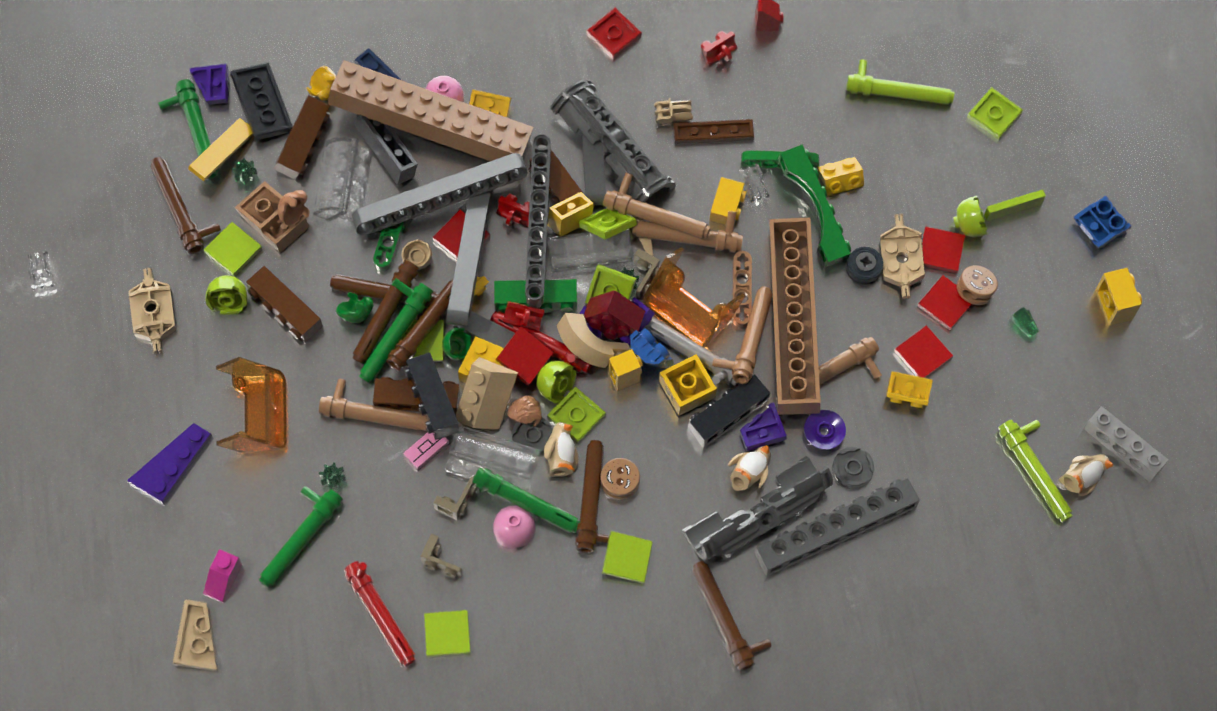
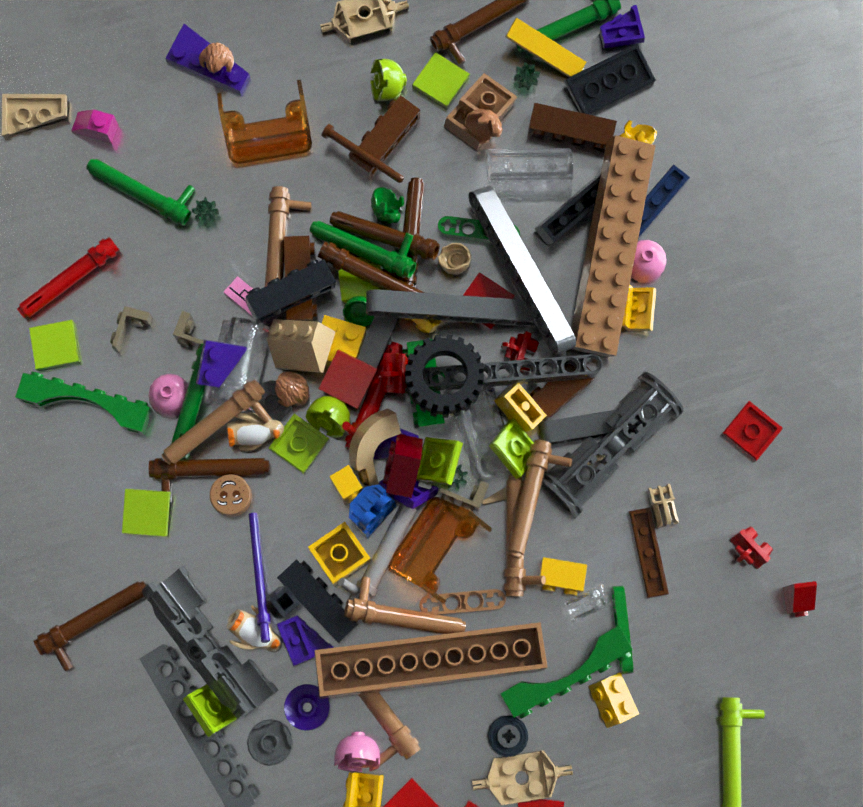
camera: 80 degrees right, 10 degrees up
none -> green arch [15,371,153,435]
none -> medium nougat cylinder [162,379,272,465]
none -> lime tile [183,684,237,737]
none -> dark purple wing [196,339,247,387]
none -> nougat hair [199,42,234,73]
none -> dark purple bar [248,513,271,643]
none -> black brick [266,586,300,619]
none -> reddish brown bar [321,124,404,183]
none -> bright pink cylinder [334,732,380,772]
none -> black tyre [405,334,485,418]

